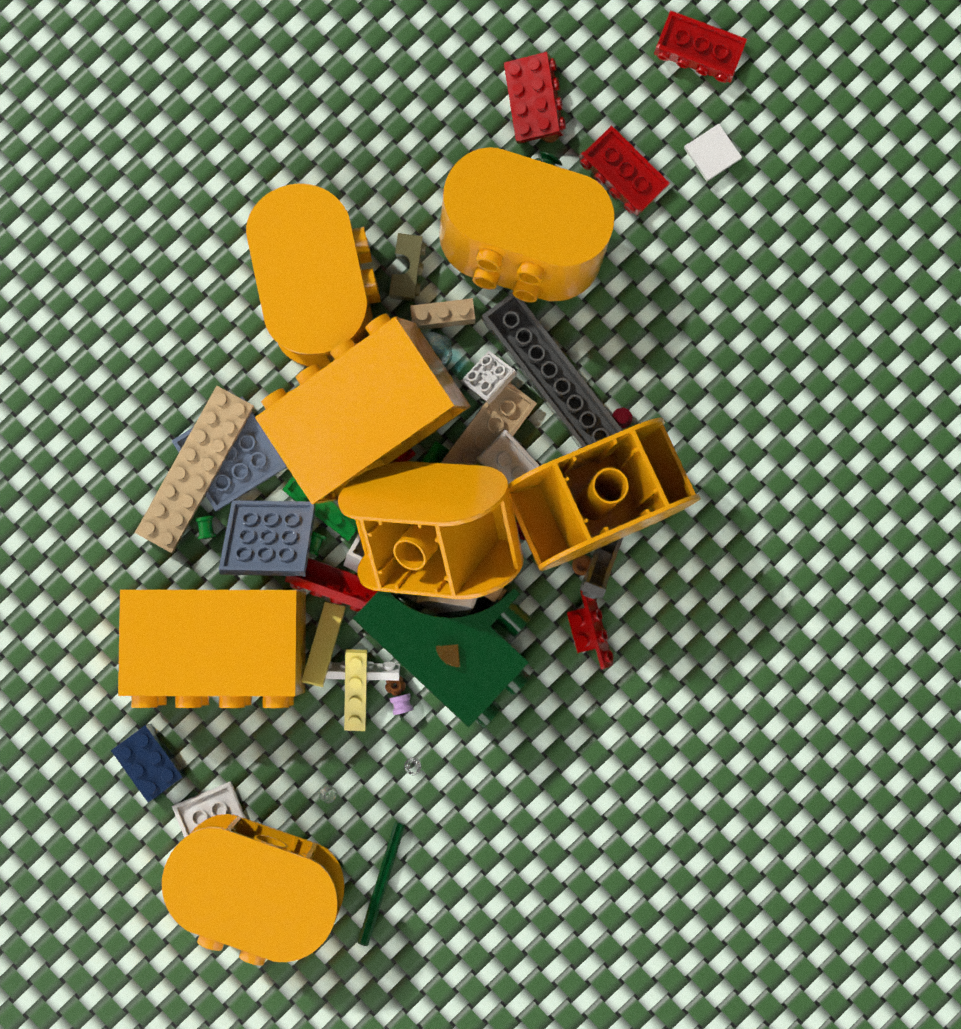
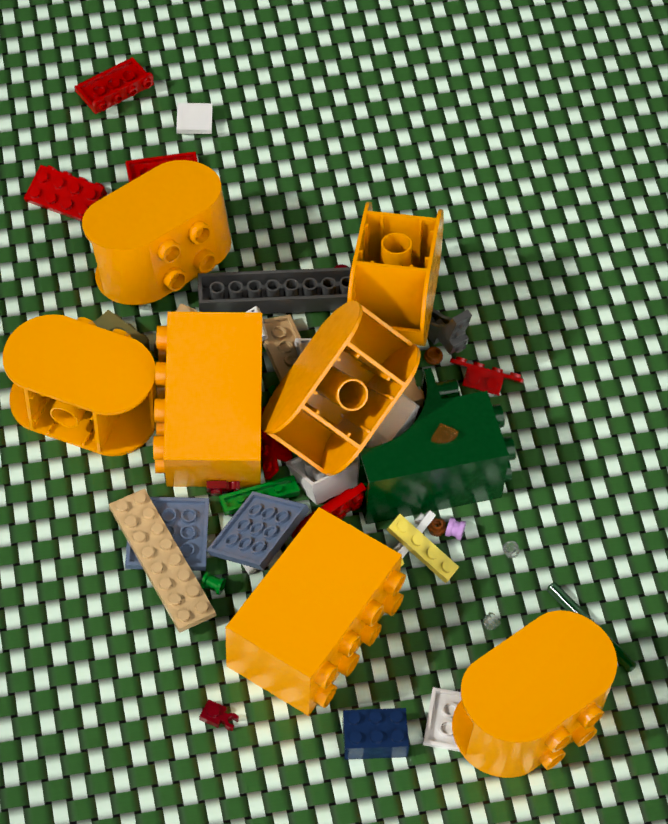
camera: 60 degrees left, 30 degrees down
none -> dark red plate [199,700,239,731]

